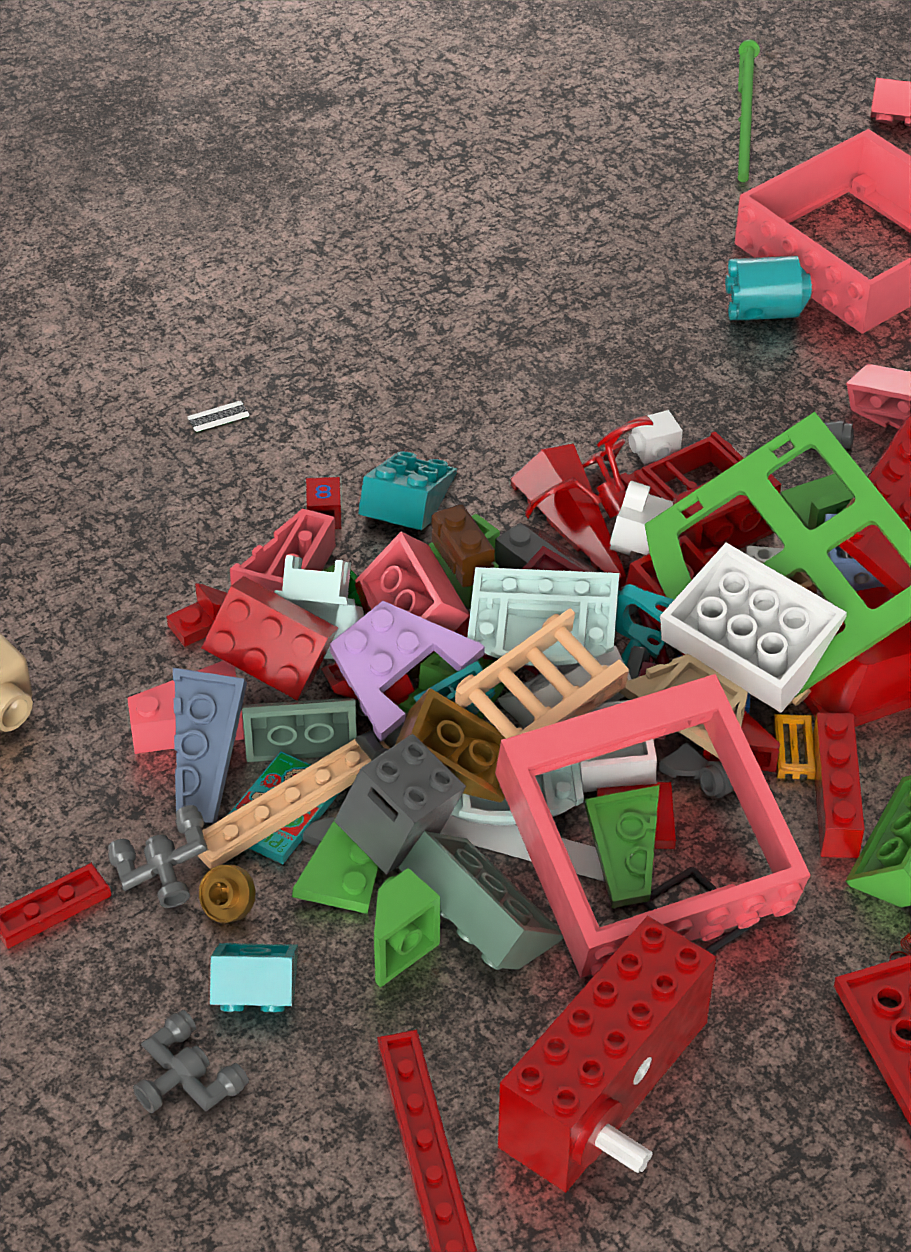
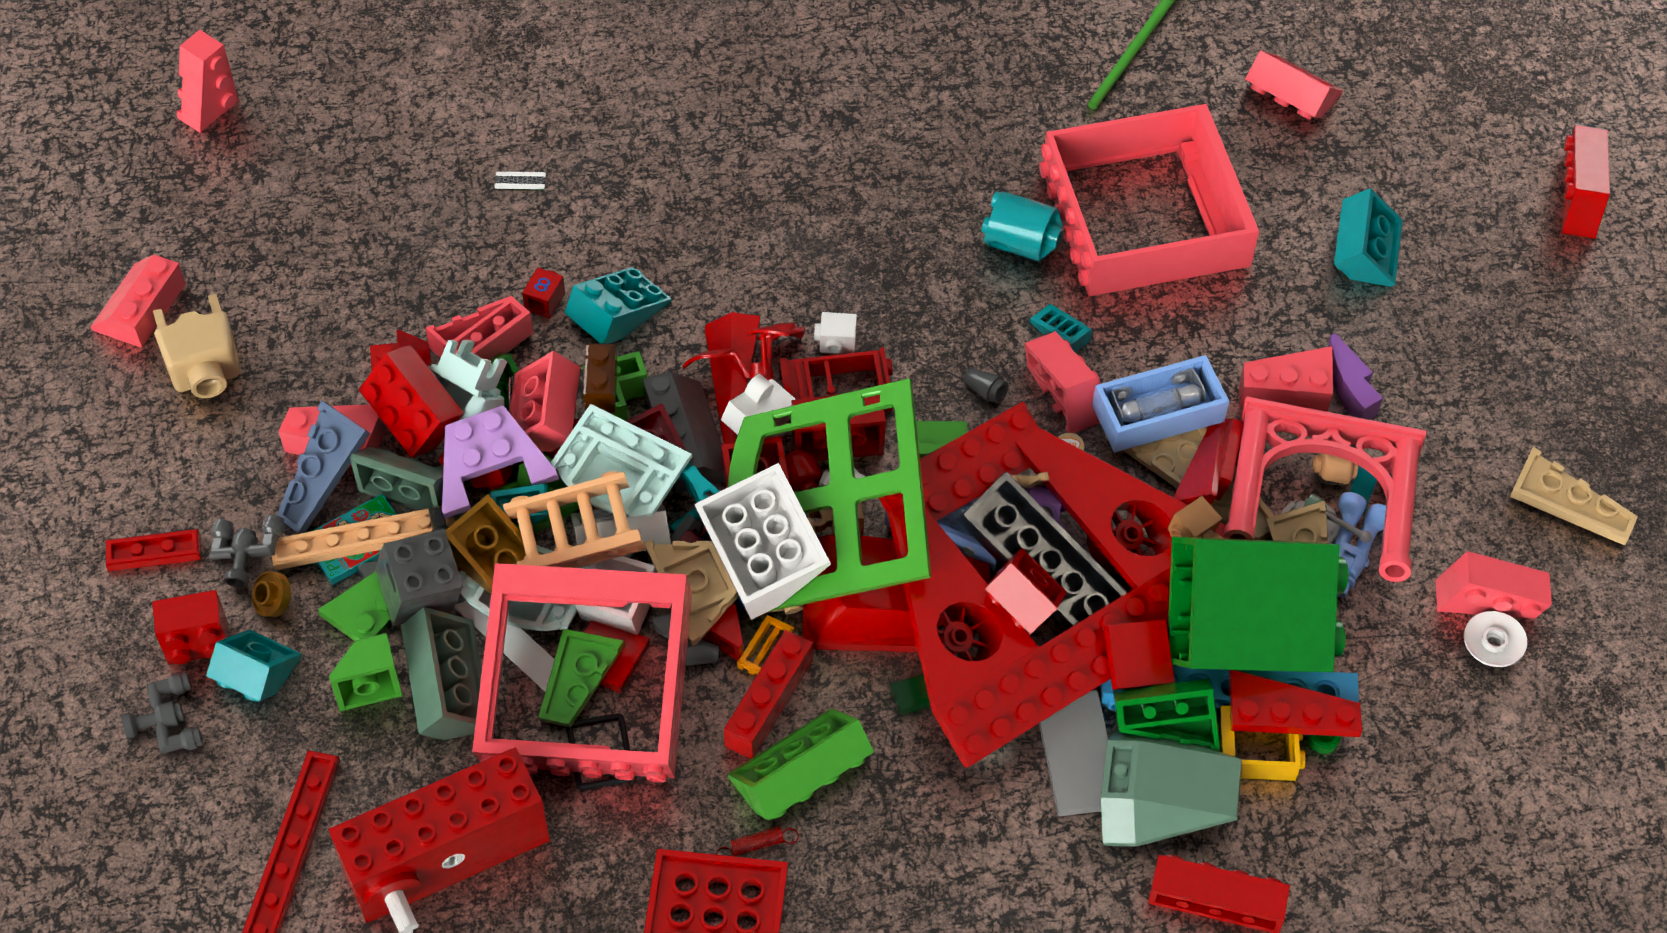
camera: 25 degrees right, 10 degrees up
none -> red brick [152,590,229,665]
none -> teal slope [1029,304,1092,353]

